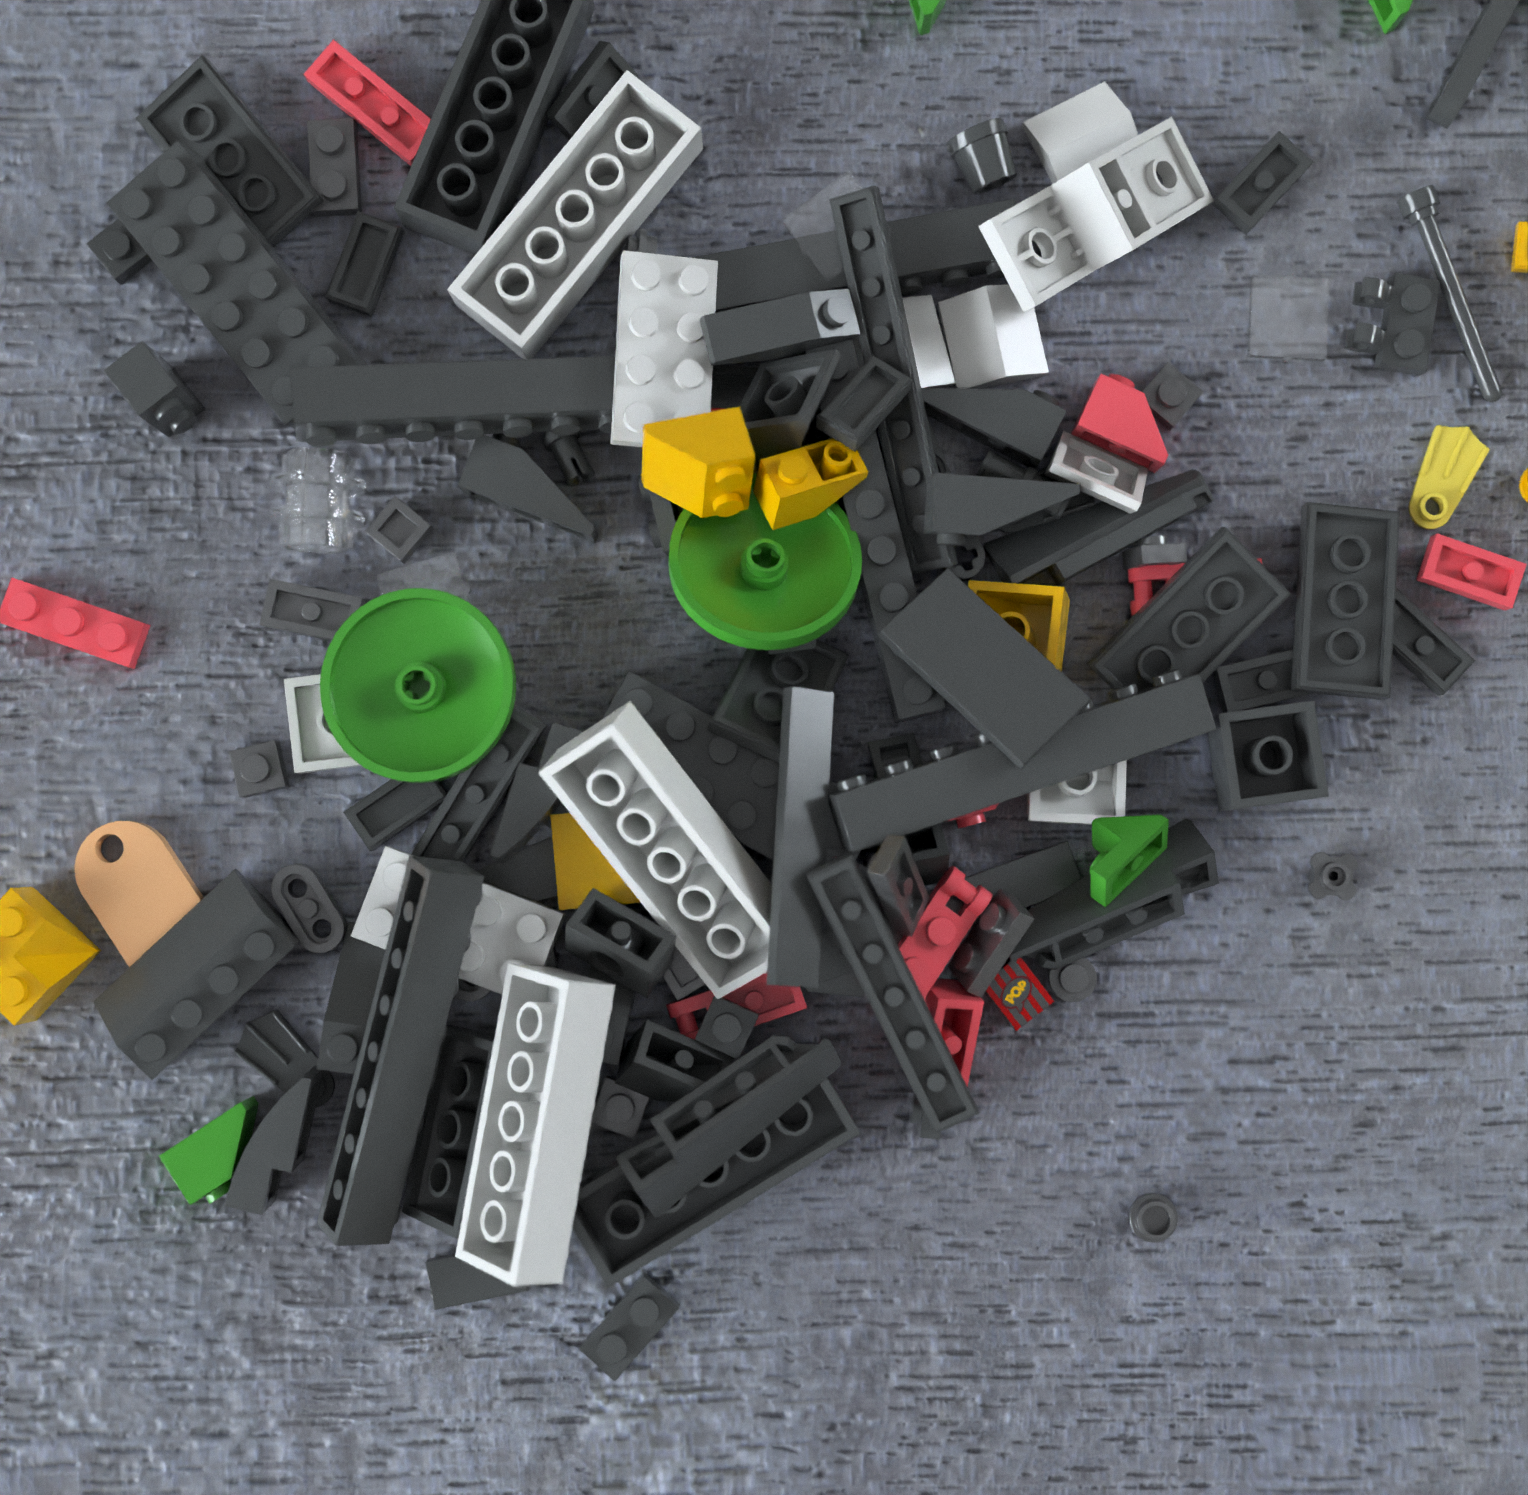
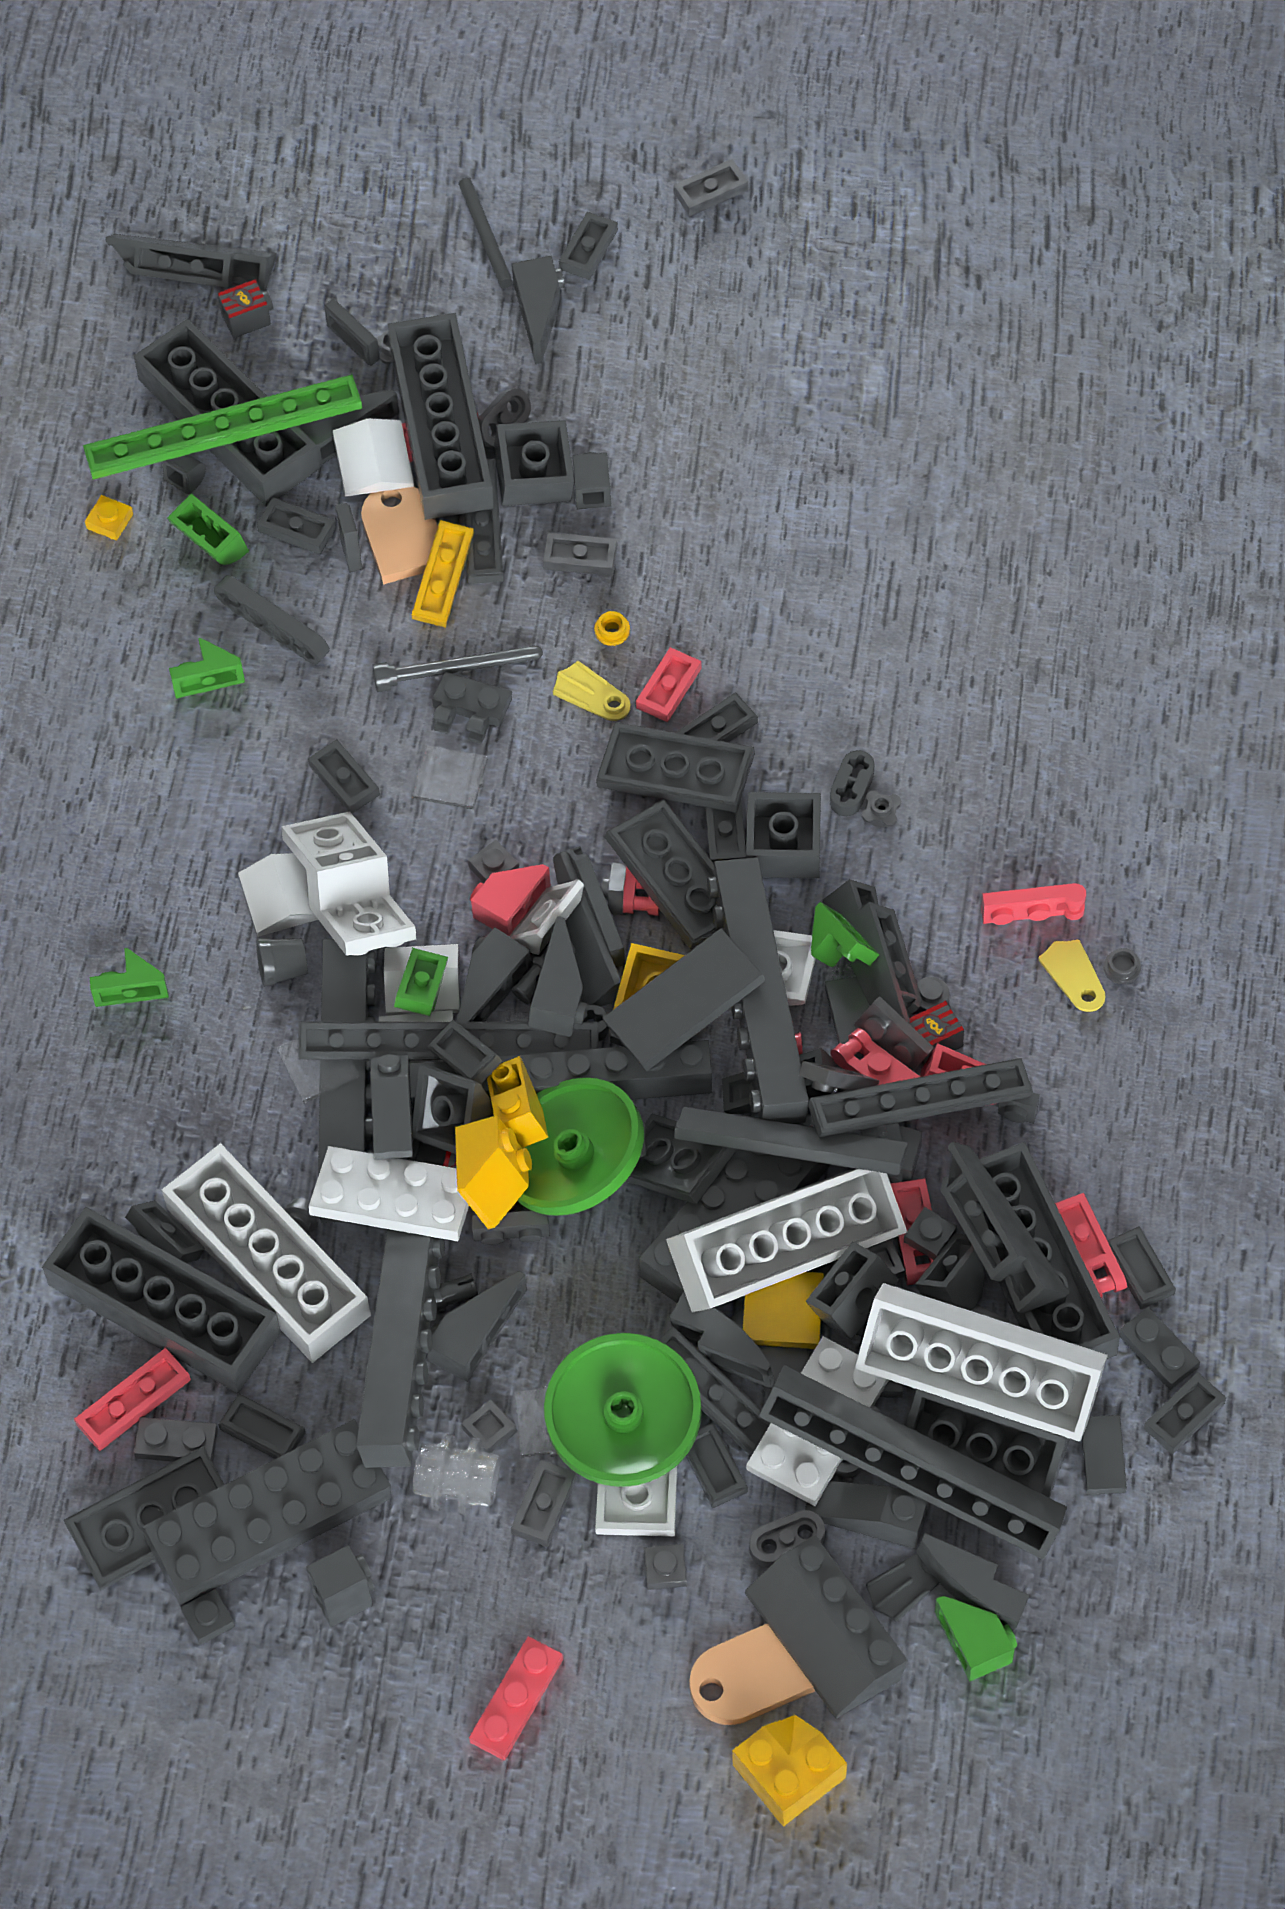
camera: 75 degrees left, 25 degrees down
none -> bright green slope [394,948,448,1016]
none -> dark grey beam [830,750,875,816]
none -> coral plate [981,883,1086,925]
none -> light yellow piece [1039,939,1105,1012]
none -> coral plate [1055,1193,1127,1298]
none -> dark grey tile [1107,1226,1176,1310]
none -> dark grey plate [1144,1372,1226,1455]

